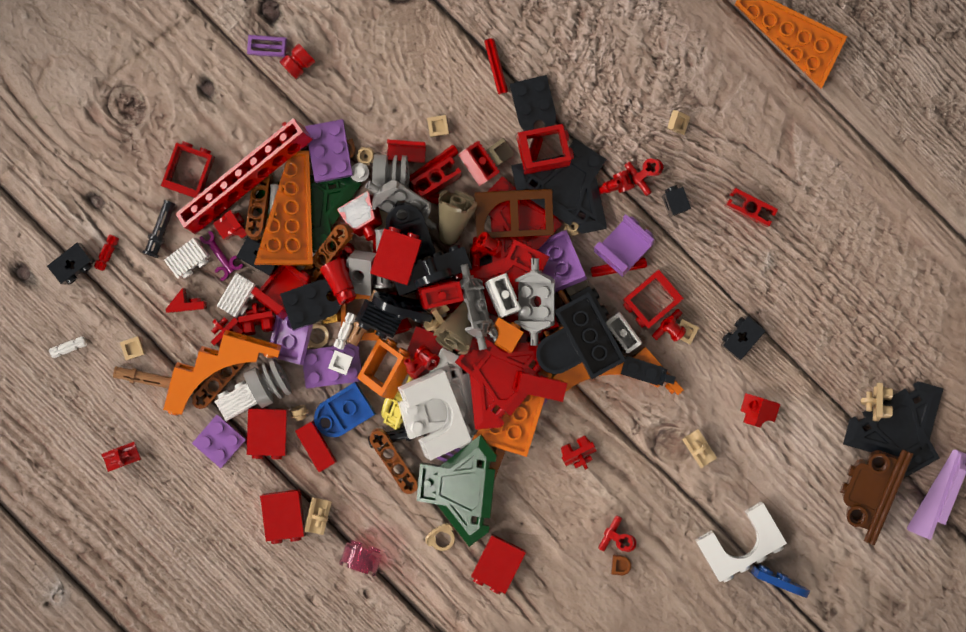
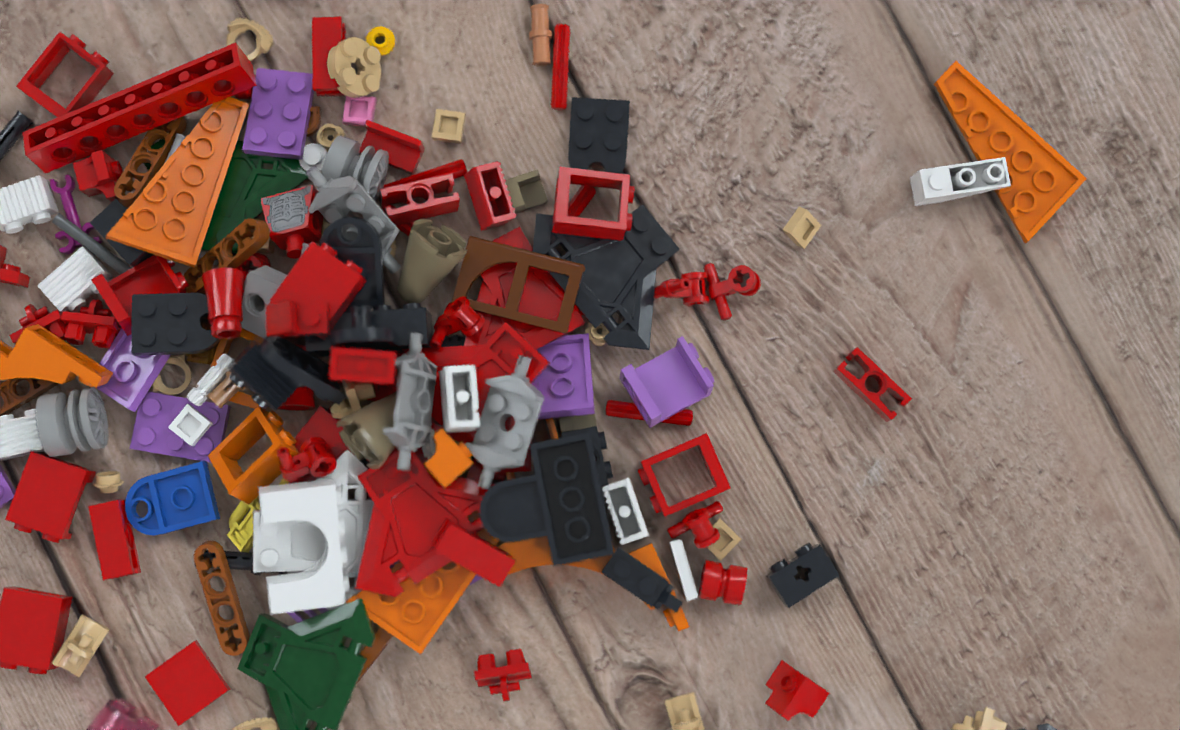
camera: 20 degrees right, 5 degrees down
black brick [662,185,691,217] -> none
none -> dark grey bar [52,213,131,274]
none -> red tile [145,640,230,726]
none -> tan piece [226,18,273,61]
none -> red slope [266,300,329,337]
none -> red piece [312,16,346,97]
none -> tan plate [327,37,381,98]
none -> bright pink tile [342,96,376,127]
none -> yellow plate [366,26,395,56]
none -> nougat pin [529,4,552,66]
none -> white tile [669,539,698,601]
none -> red wheel [698,560,747,606]
none -> white slope [910,157,1011,206]

